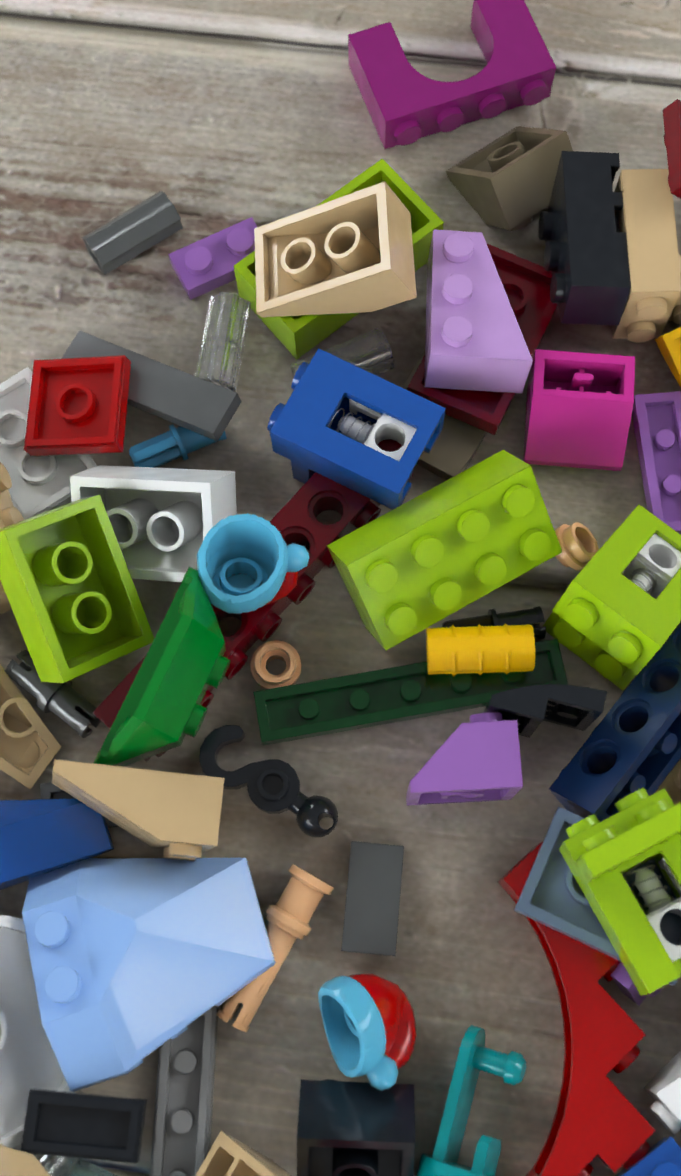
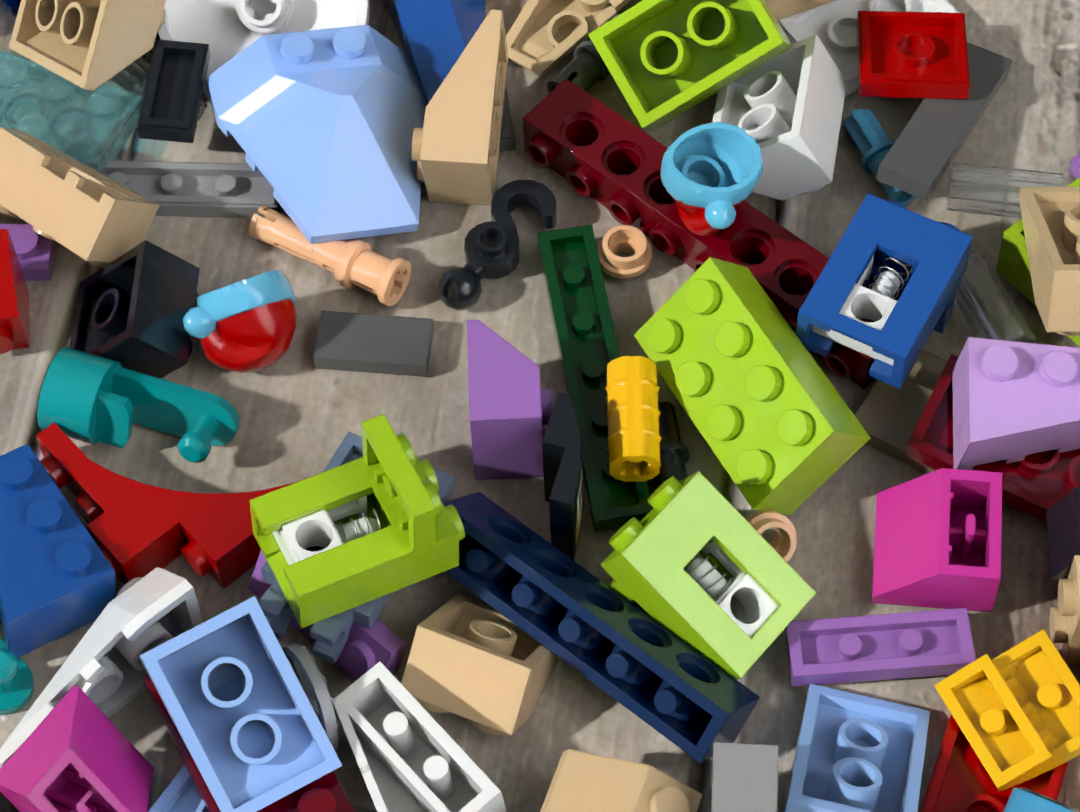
camera: 90 degrees right, 15 degrees down
green wedge [93,567,230,767] -> none

